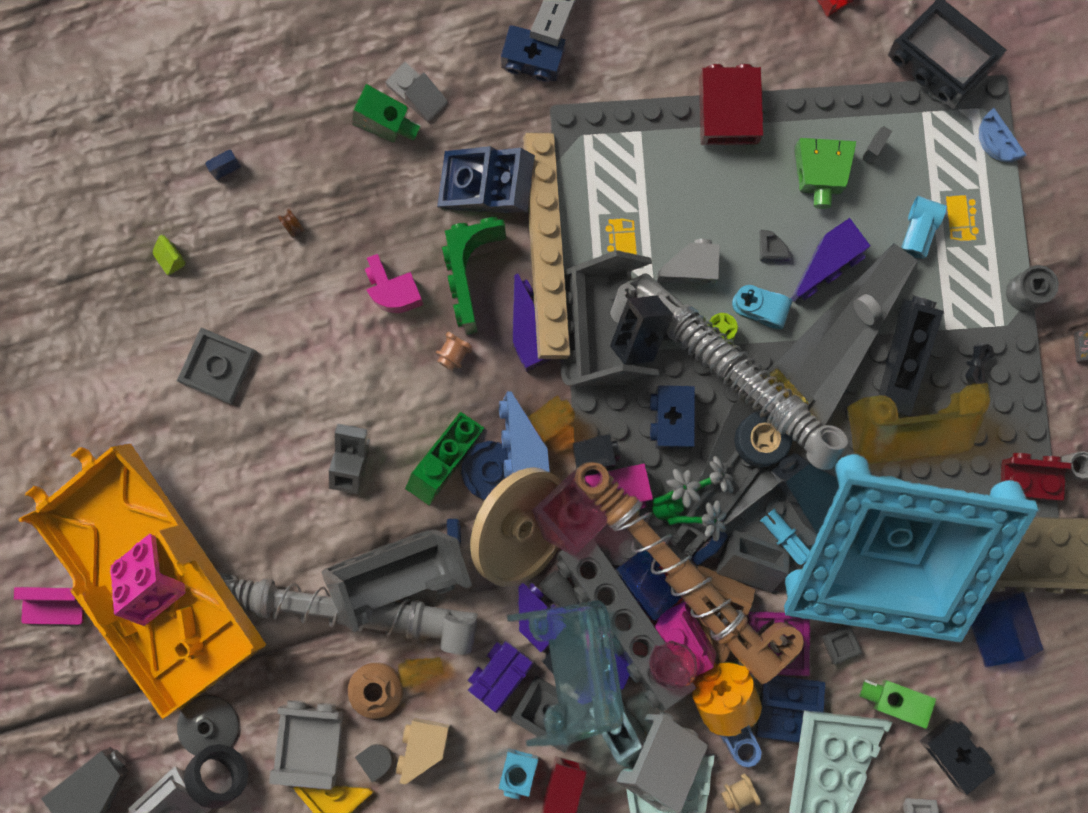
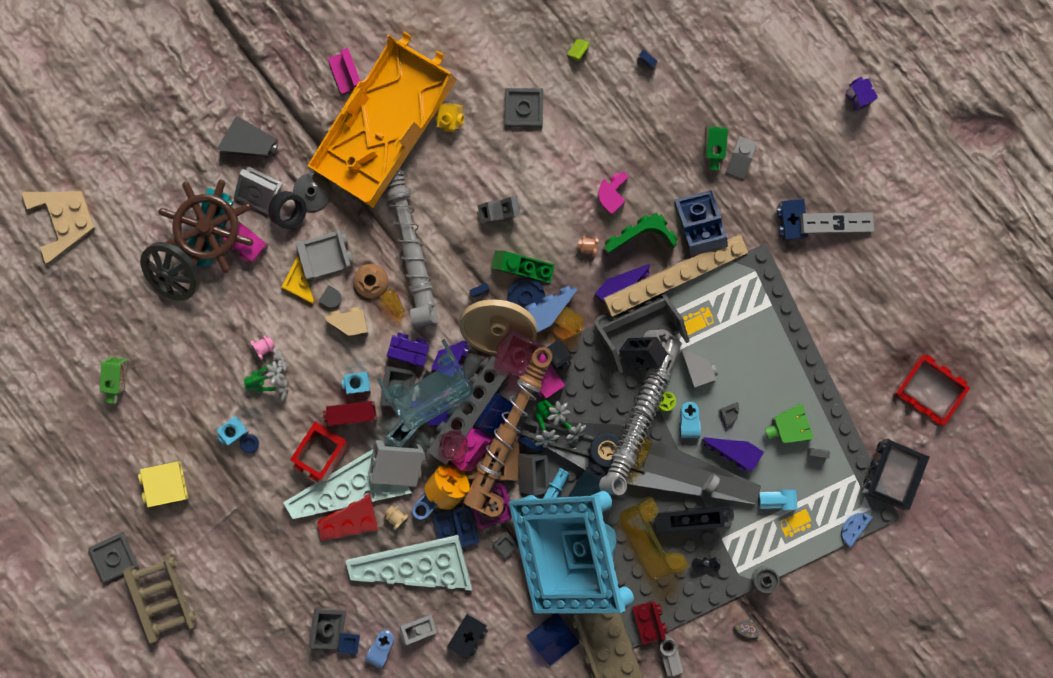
camera: 65 degrees right, 5 degrees up
dark pink bracket [110,534,186,626] -> none
reddish brown bush [277,209,304,238] -> none
dark grey windscreen [322,530,472,632] -> none
dark blue brick [650,385,695,449] -> none
dark red brick [699,64,763,145] -> none
bright green torso [859,679,936,729] -> none
none -> yellow brick [435,103,465,132]

